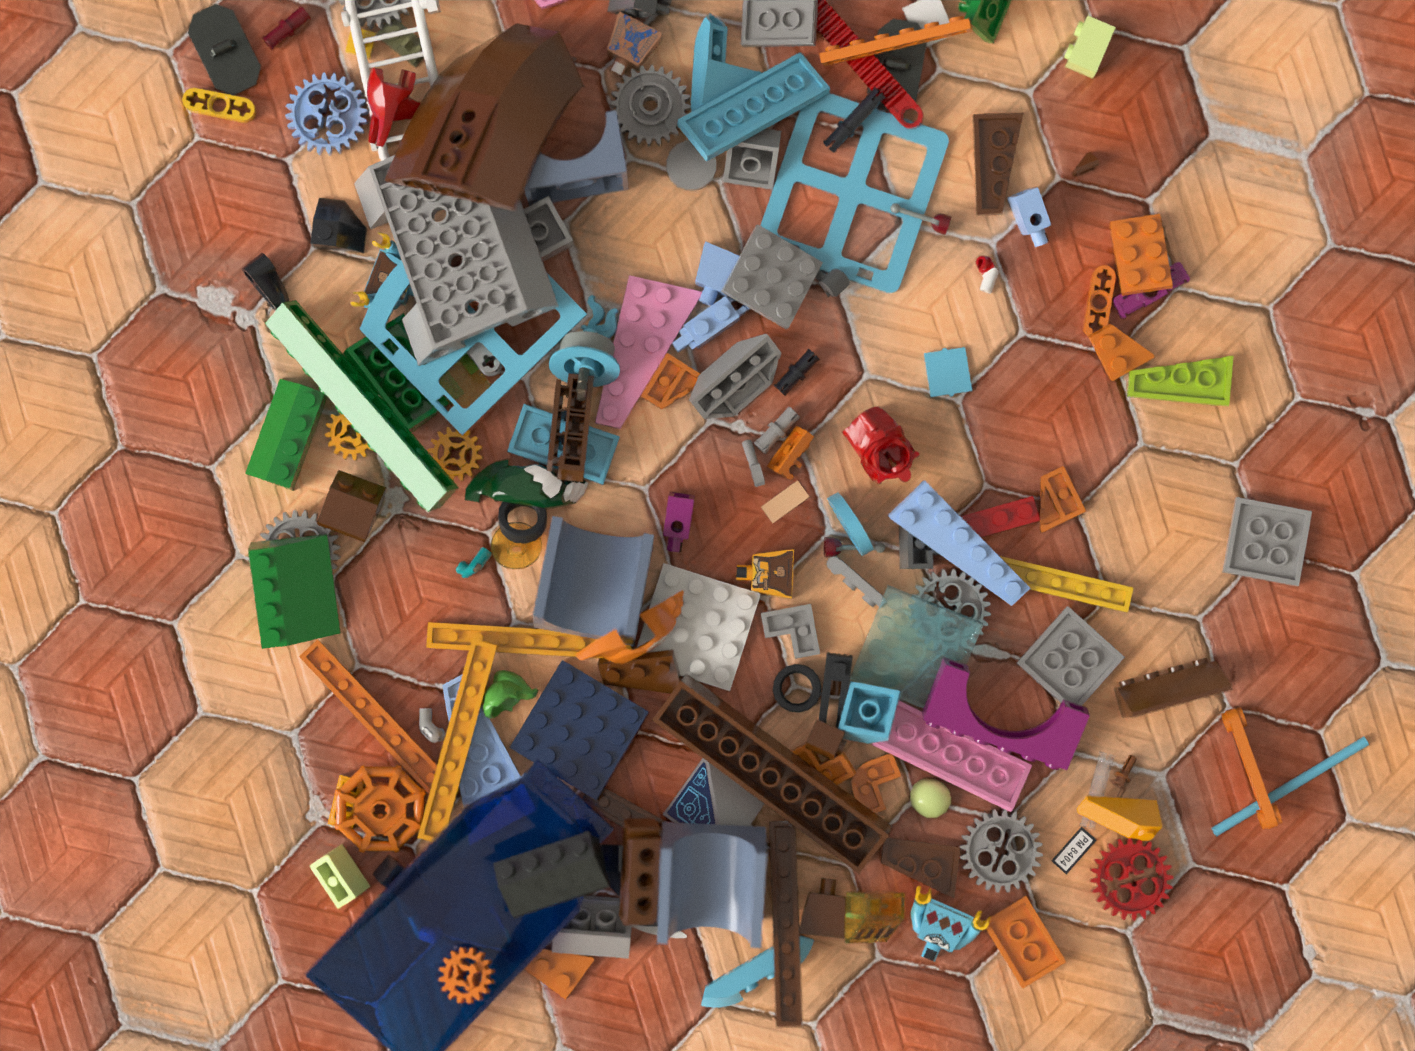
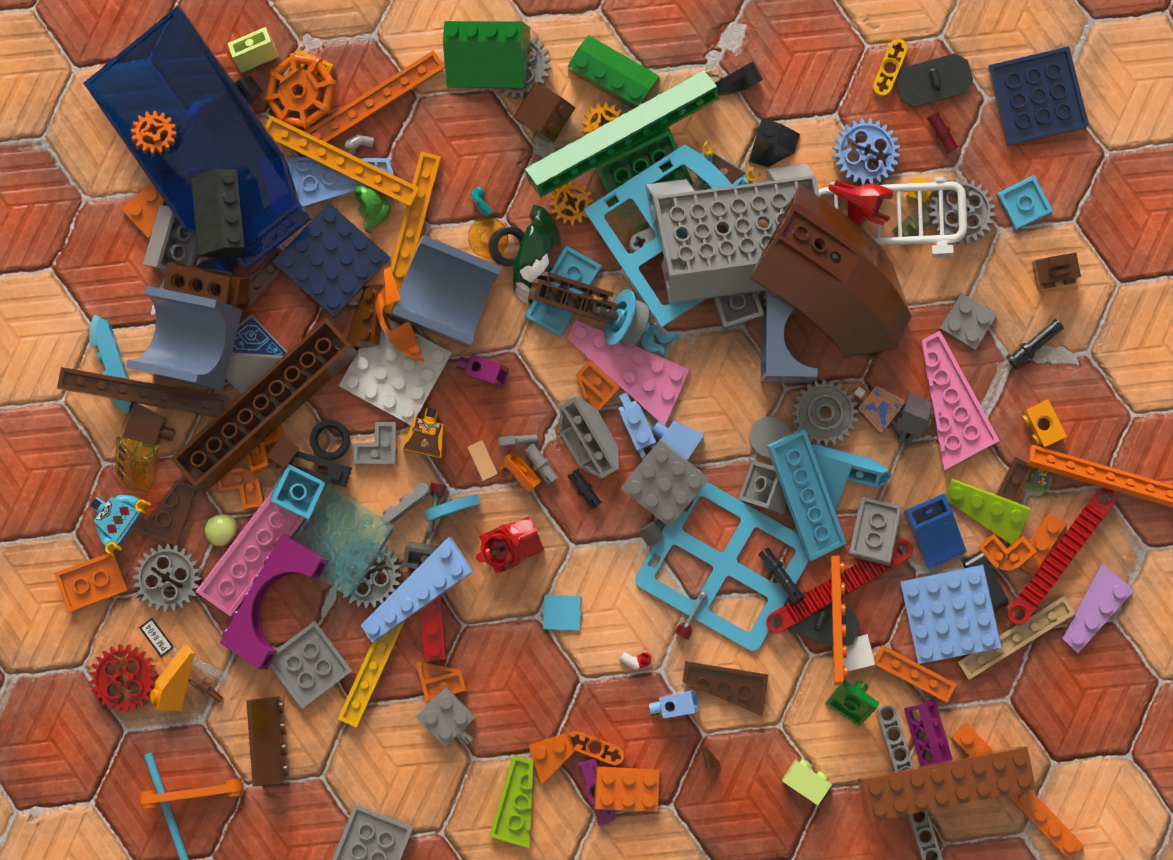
camera: 110 degrees right, 0 degrees up
none -> light grey plate [415,687,475,747]

